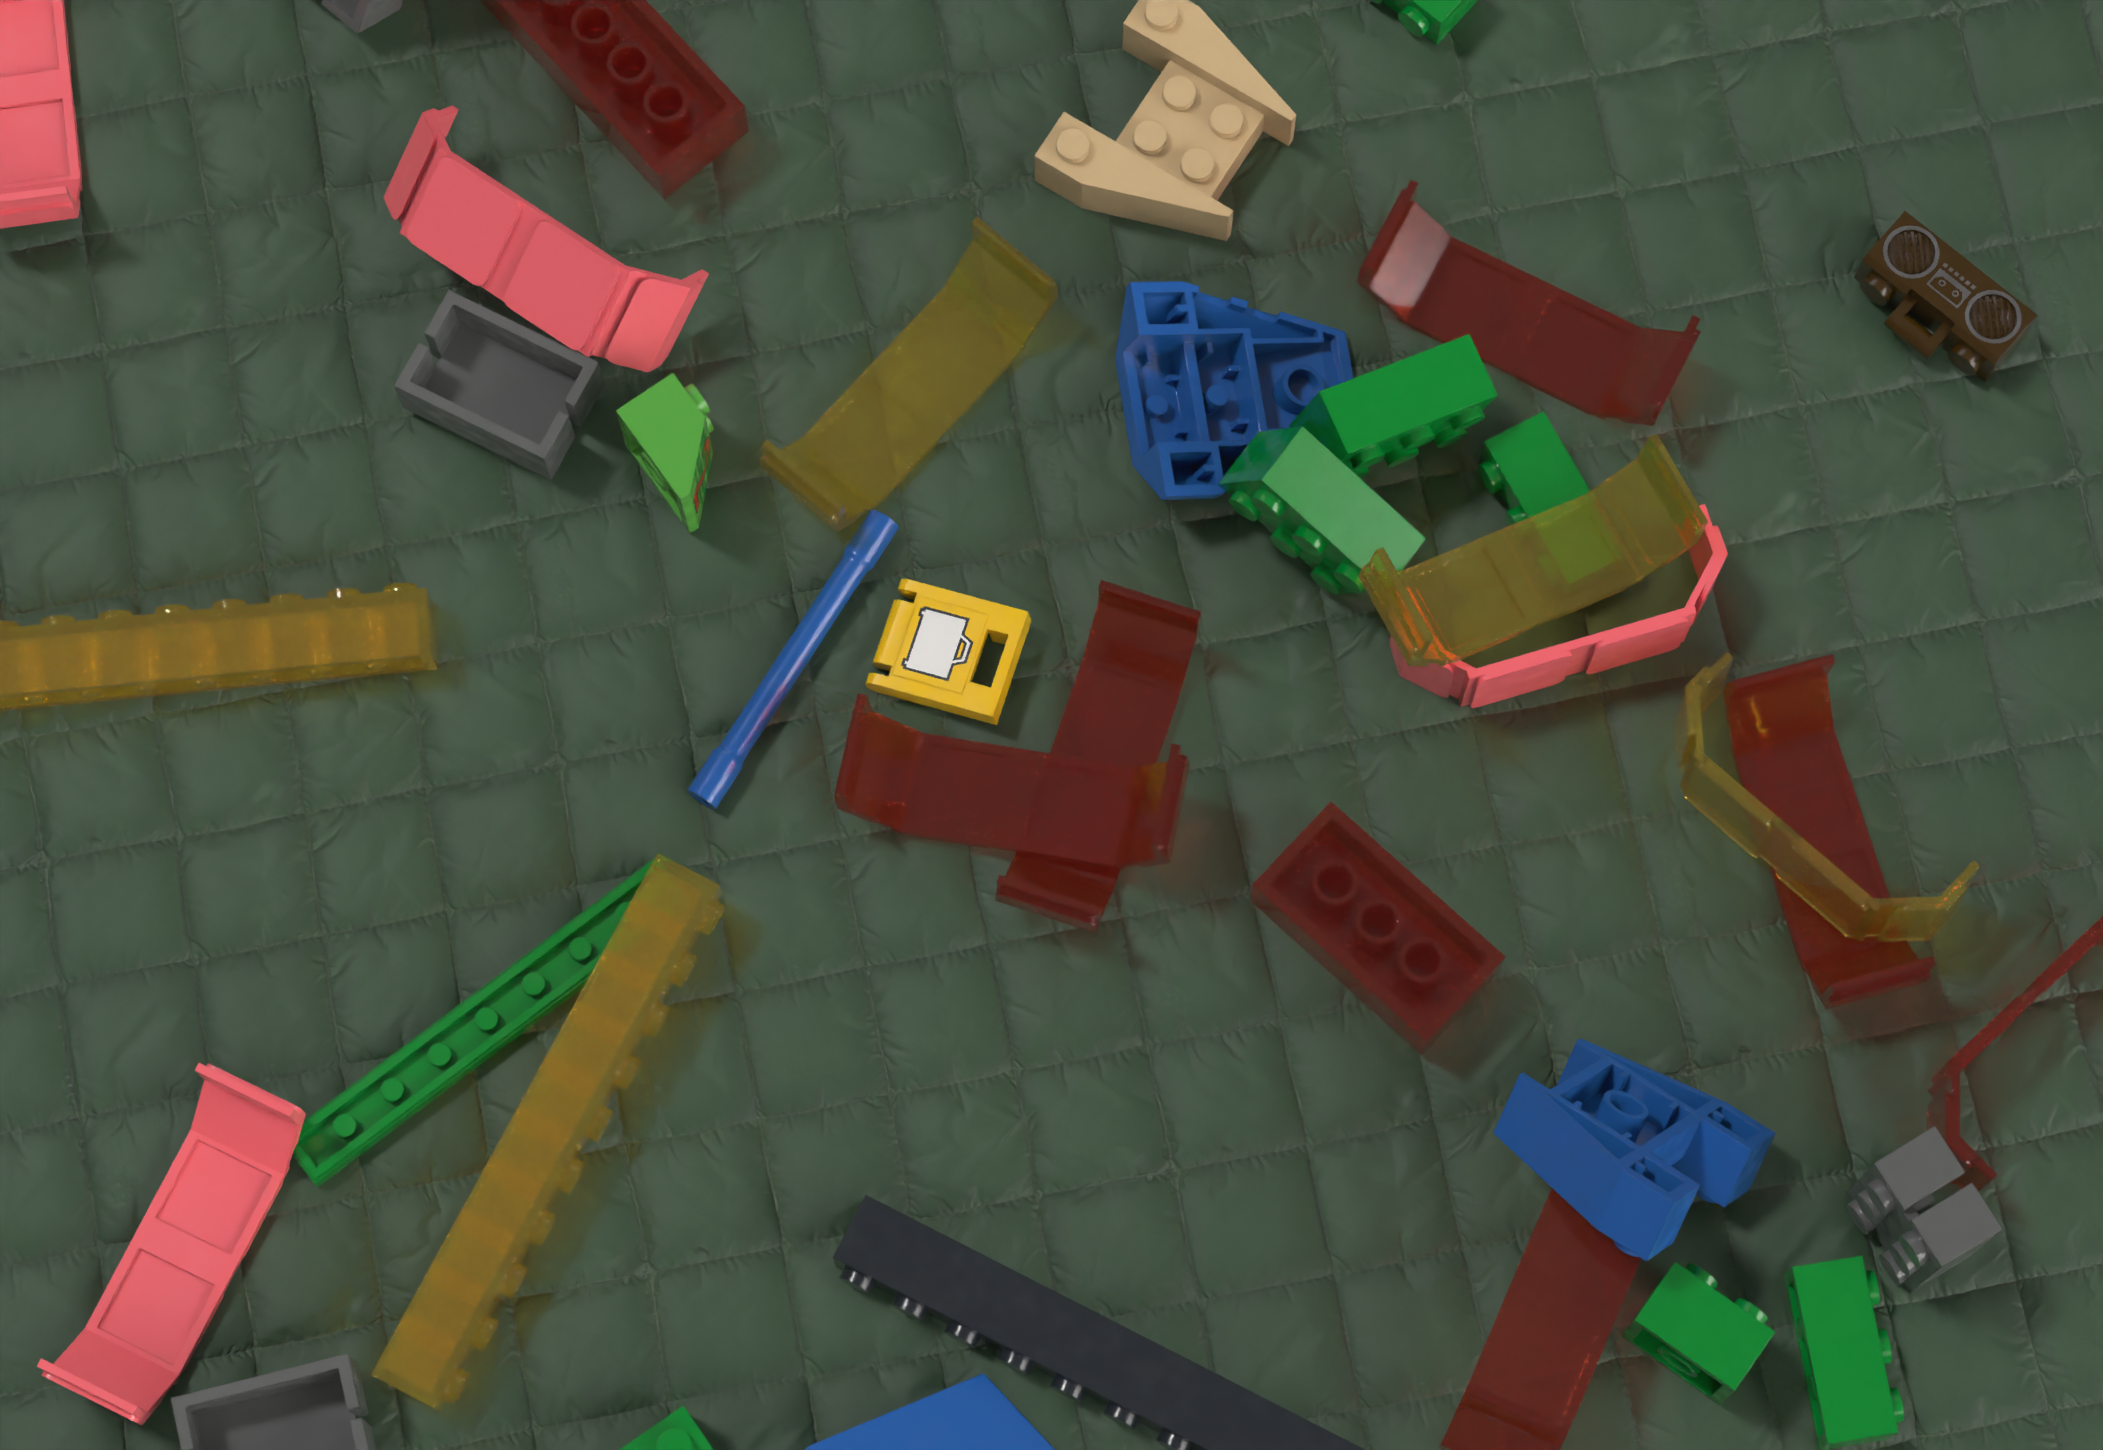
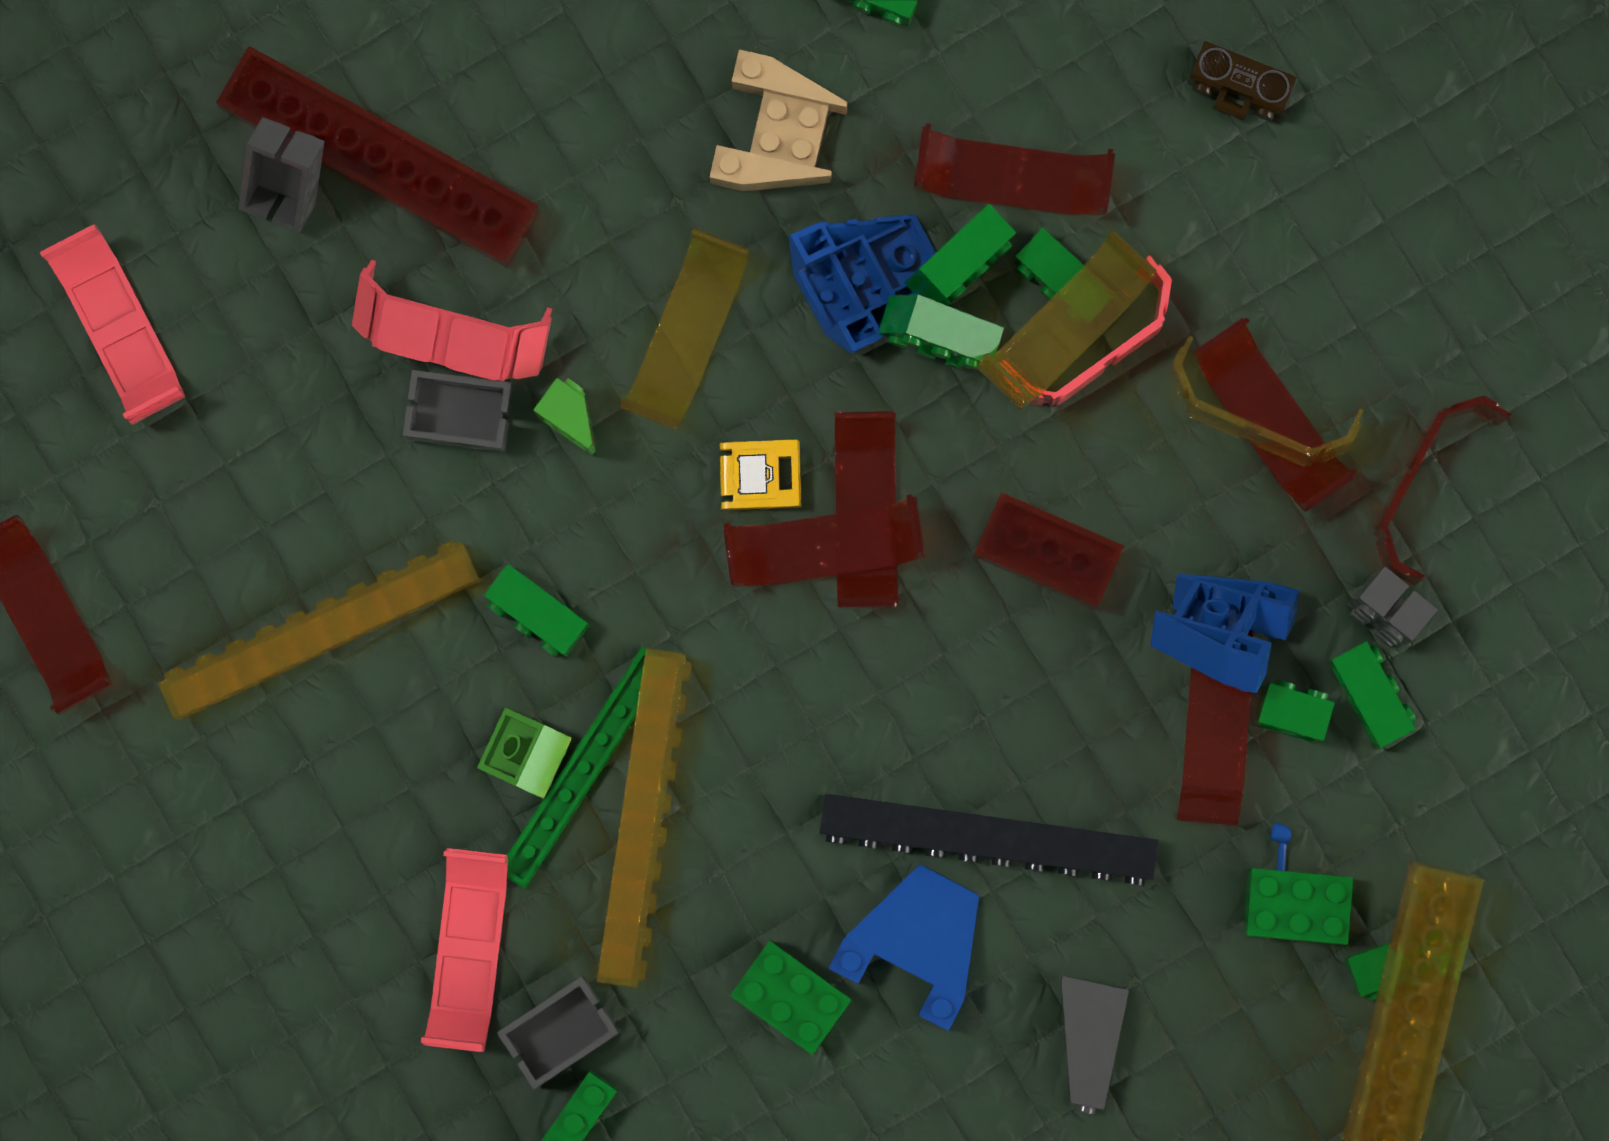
camera: 15 degrees left, 10 degrees up
blue piece [687,509,899,810] -> none
none -> bright green slope [477,708,572,799]
none -> green brick [484,564,590,658]

